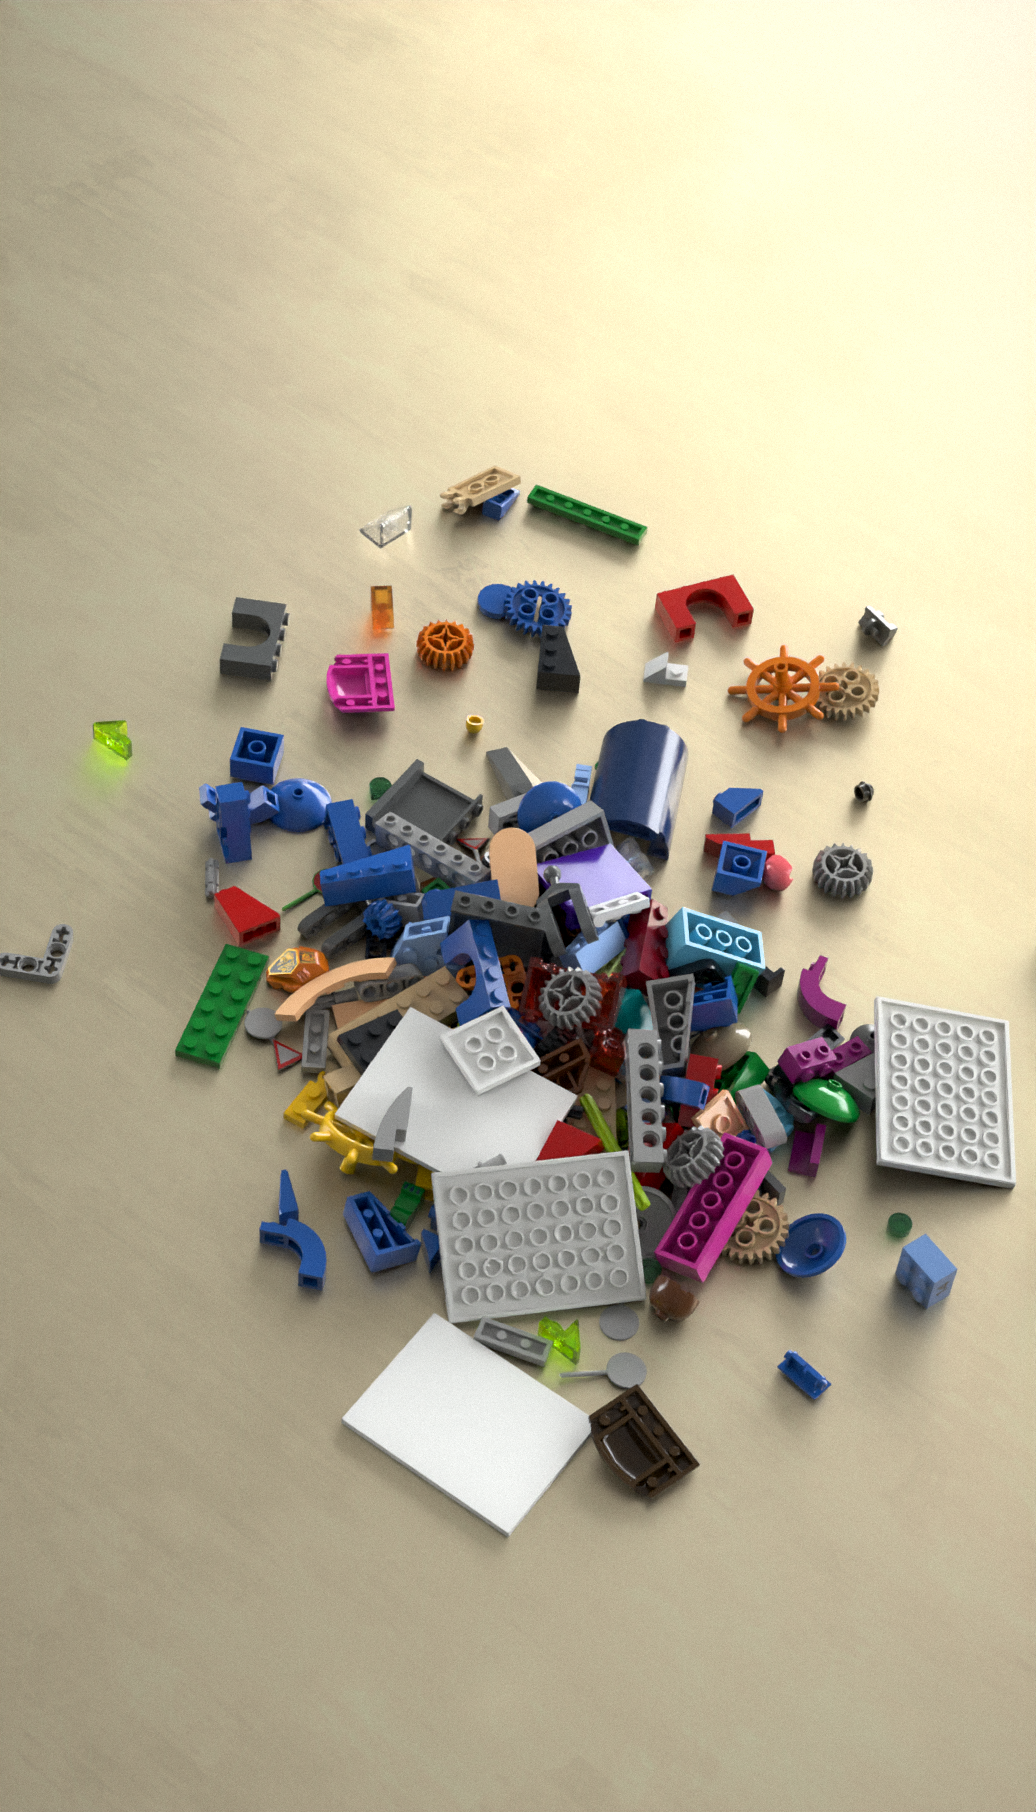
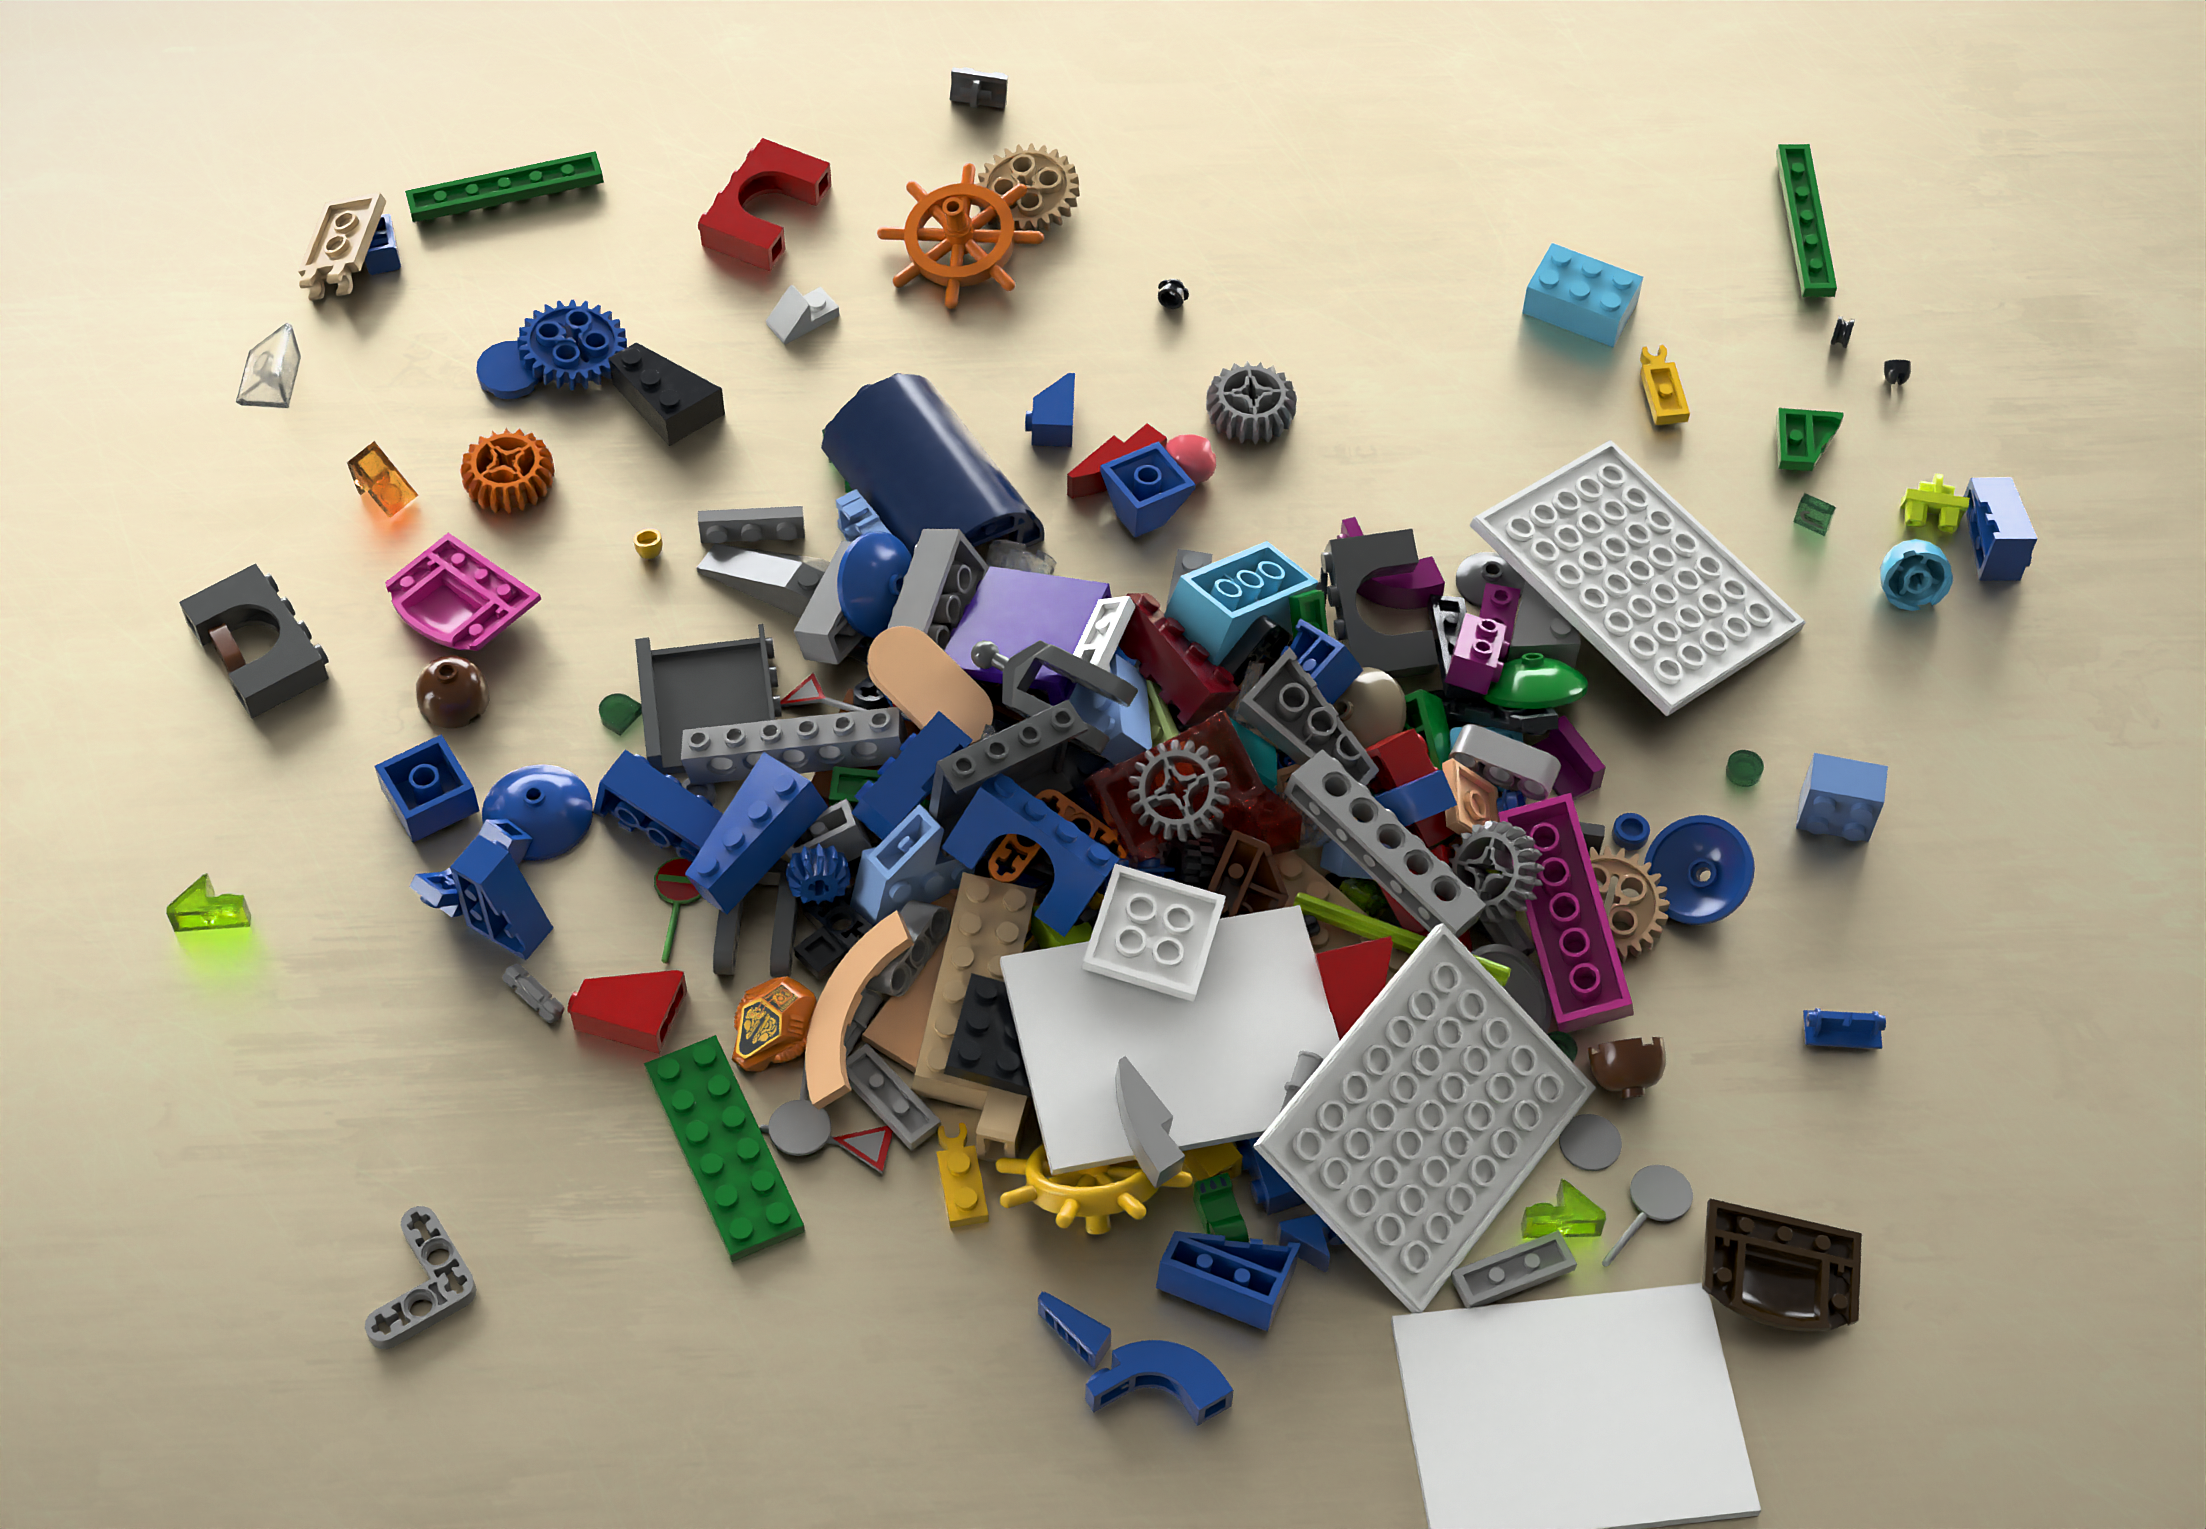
camera: 40 degrees left, 5 degrees up
none -> reddish brown beam [208,623,246,674]
none -> reddish brown cylinder [416,655,490,729]
none -> light grey plate [698,506,805,544]
none -> black plate [794,926,847,980]
none -> dark grey arch [1321,529,1439,679]
none -> blue tile [1612,813,1650,851]

